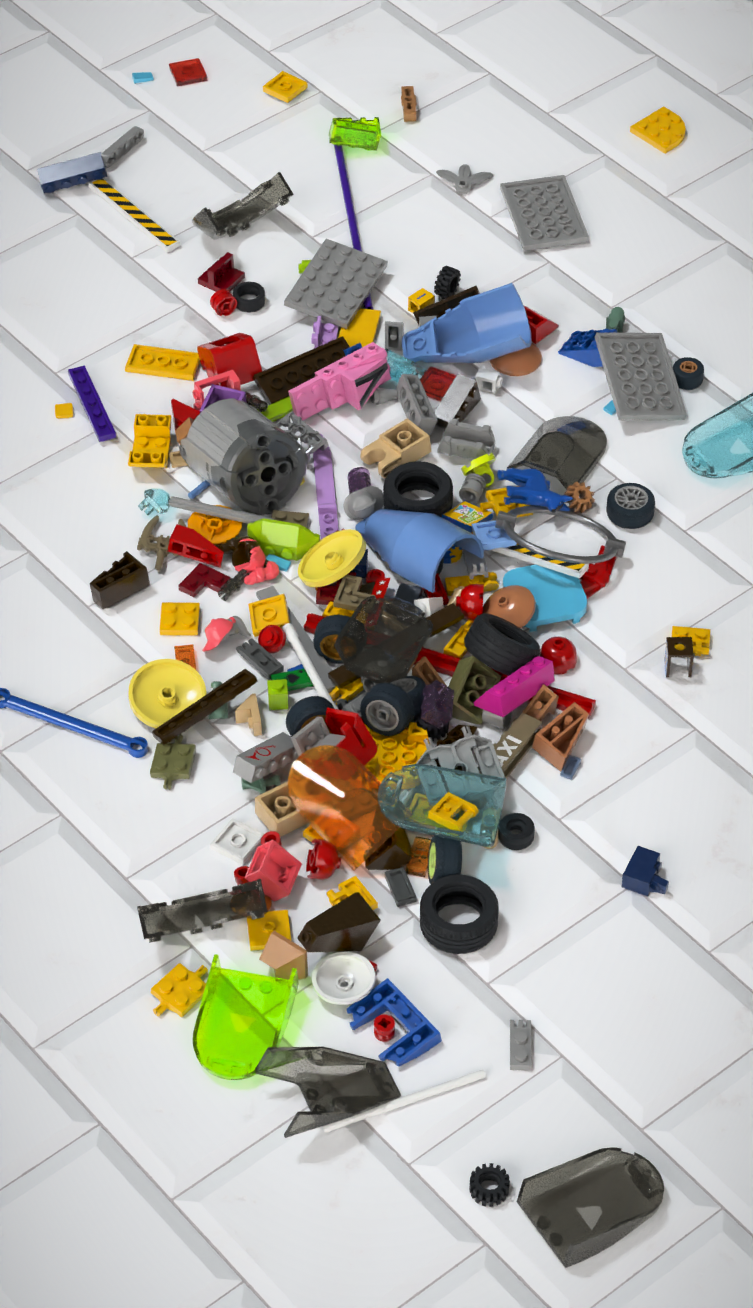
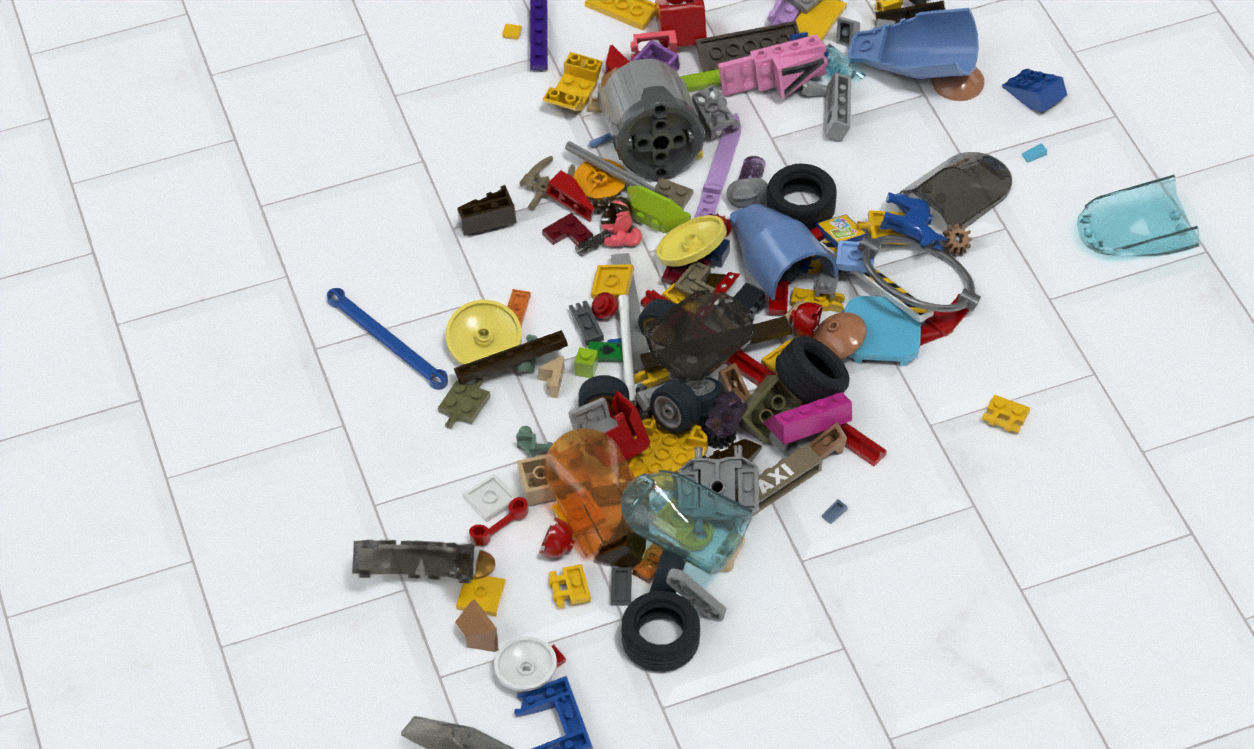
camera: 20 degrees right, 5 degrees up
clear light blue piece [138,488,171,516] -> none
yellow plate [151,963,211,1017] -> none
yellow plate [160,602,200,635] -> none
clear neon green windscreen [192,954,299,1080] -> none
coral hair [202,616,251,652] -> none
light grey brick [233,732,299,783] -> none
clear smoke pin [245,391,268,412] -> none
coral piece [245,840,302,902] -> none
medium azure piece [266,554,291,572] -> none
dark brown slope [297,892,381,952] -> none
tan brick [360,418,432,478] -> none
red tile [366,569,385,583] -> none
red wheel [374,1014,395,1042] -> none
white brick [414,597,444,619] -> none
clear red tile [420,366,456,401] -> none
yellow plate [427,792,479,835] -> none
wedge [434,374,481,429] -> none
light grey piece [437,418,495,459] -> none
light grey piece [459,473,486,504] -> none
neon yellow tile [461,453,496,488] -> none
white brick [475,365,503,394] -> none
black tyre [498,813,535,850] -> none
red slope [524,306,559,344] -> none
nougat wedge [532,702,589,772] -> none
red cylinder [539,636,577,674] -> none
light grey plate [595,333,687,420] -> none
sand green arm [606,307,625,333] -> none
black wheel [606,483,655,529] -> none
dark blue hinge [621,846,669,896] -> none
dark brown piece [664,637,694,677] -> none
black wheel [673,357,704,390] -> none
none -> light grey beam [666,569,726,621]

